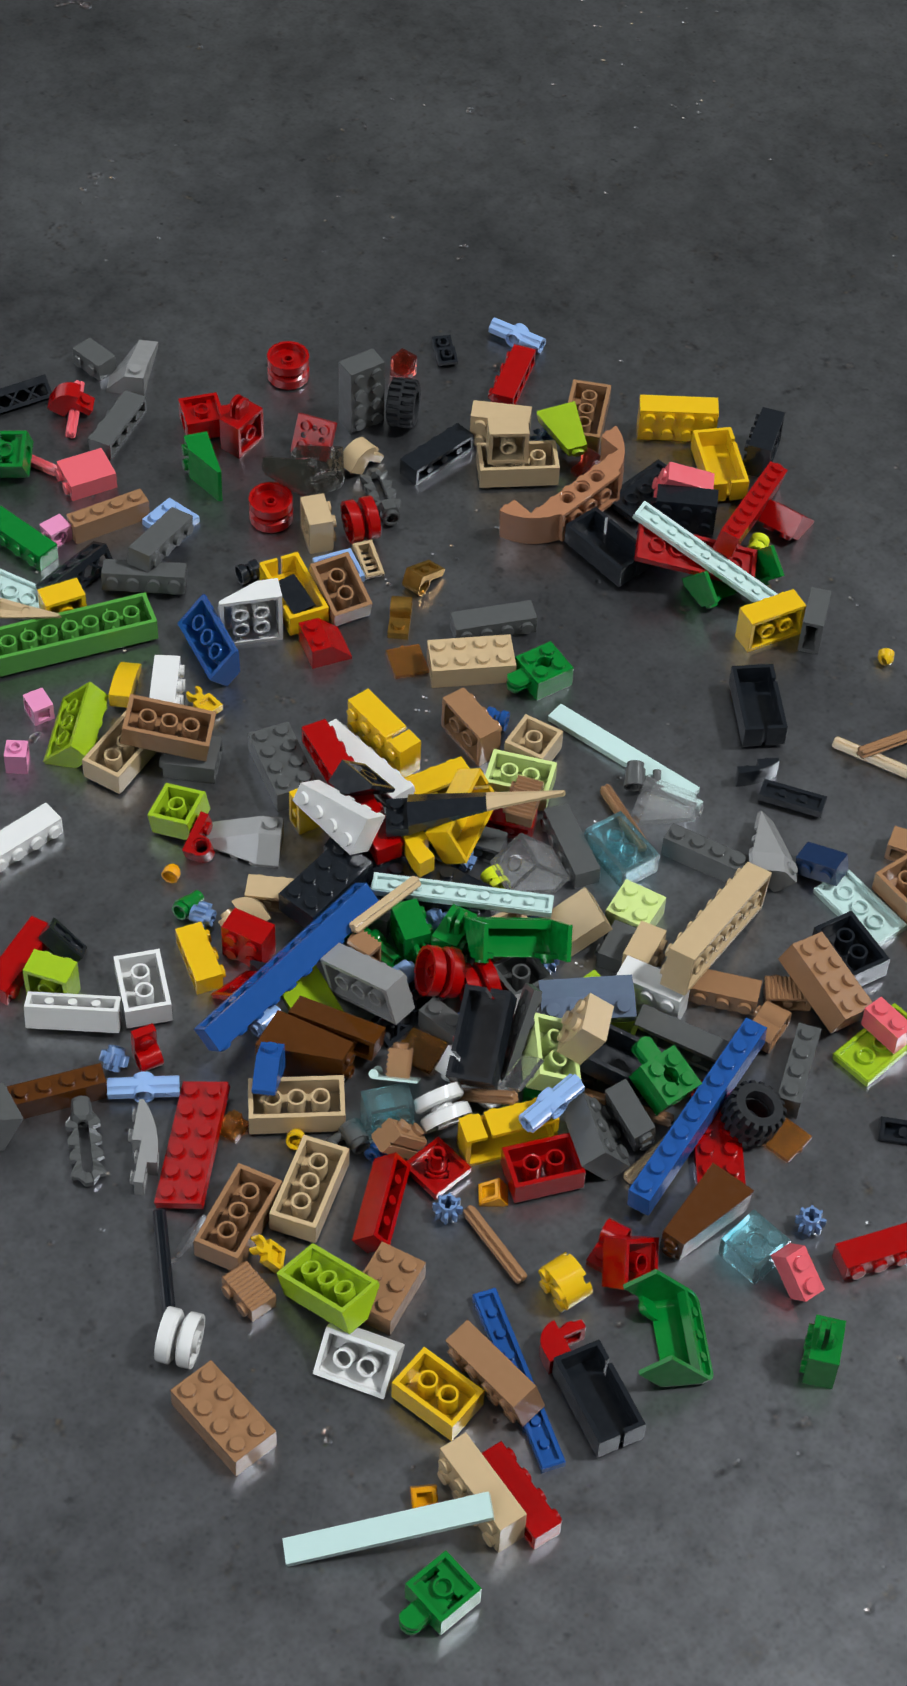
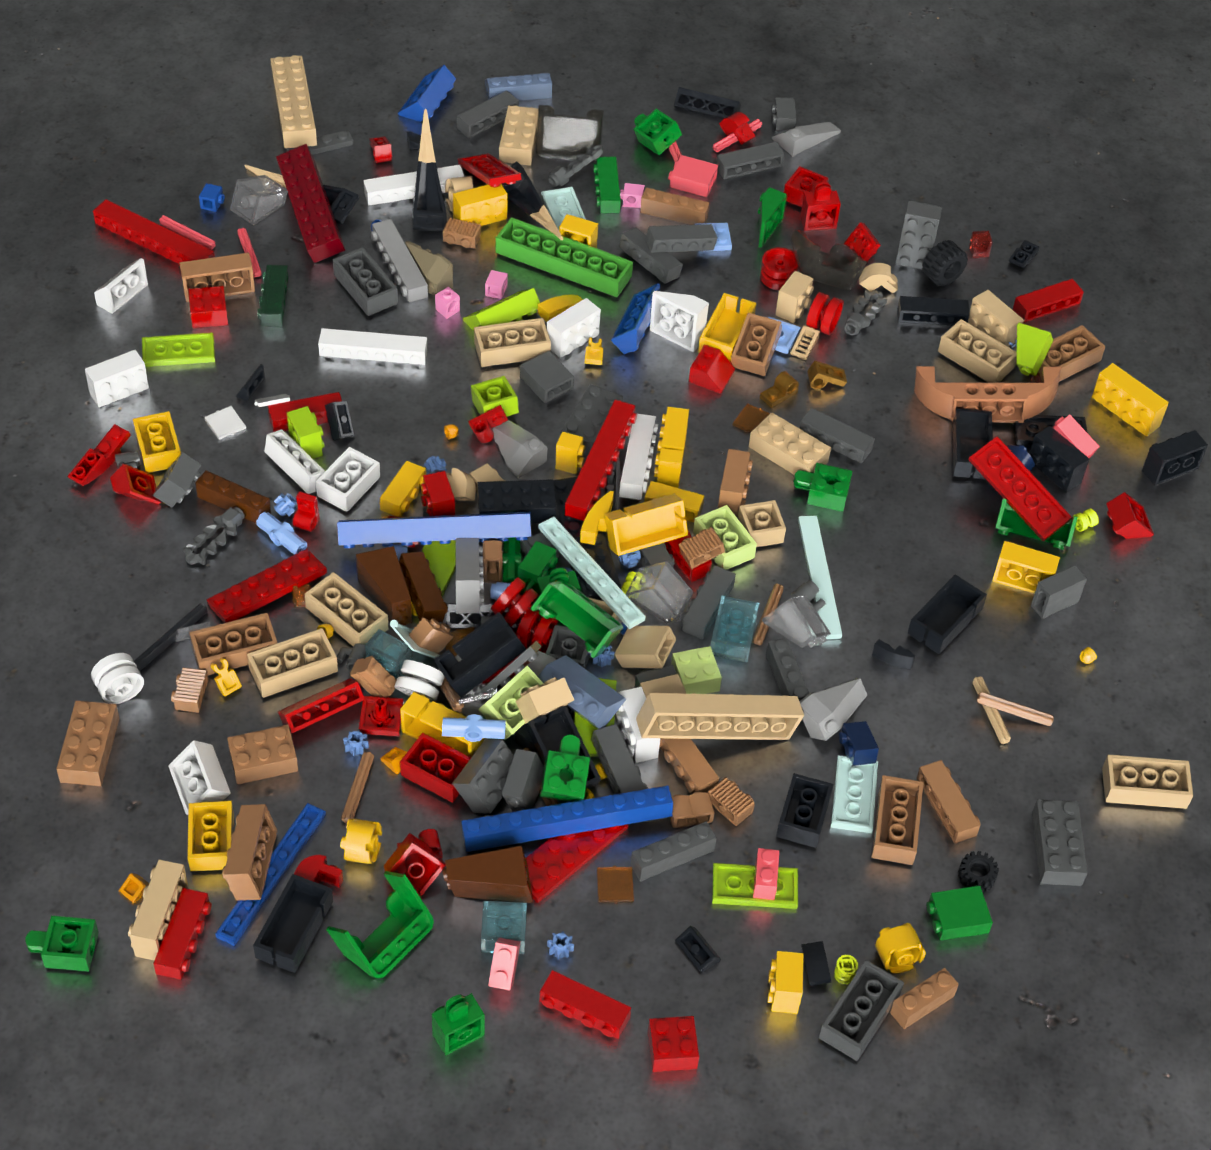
camera: 45 degrees right, 0 degrees up
black fence [35,541,113,589] -> none
medium nougat brick [120,694,216,761] -> none
light grey slope [128,1099,159,1196] -> none
green cone [172,890,204,920] -> none
black wheel [235,559,260,585] -> none
blue slope [252,1042,285,1096] -> none
red wheel [267,341,310,390] -> none
lime slope [276,1243,380,1334] -> none
black slope [279,574,316,614] -> none
light aqua tile [282,1491,495,1567] -> none
white wedge [292,780,385,855] -> none
black slope [328,760,395,796] -> none
tan axle [349,876,421,933] -> none
black plate [386,790,566,837] -> none
tan brick [486,417,530,464] -> none
blue wheel [487,706,510,732] -> none
light blue piece [488,317,546,354] -> none
light aqua tile [632,501,777,603] -> none
yellow piece [691,427,749,501] -> none
red brick [713,461,788,559] -> none
black tyre [720,1080,787,1146] -> none
black plate [758,779,827,818] -> none
medium nougat brick [778,932,873,1033] -> none

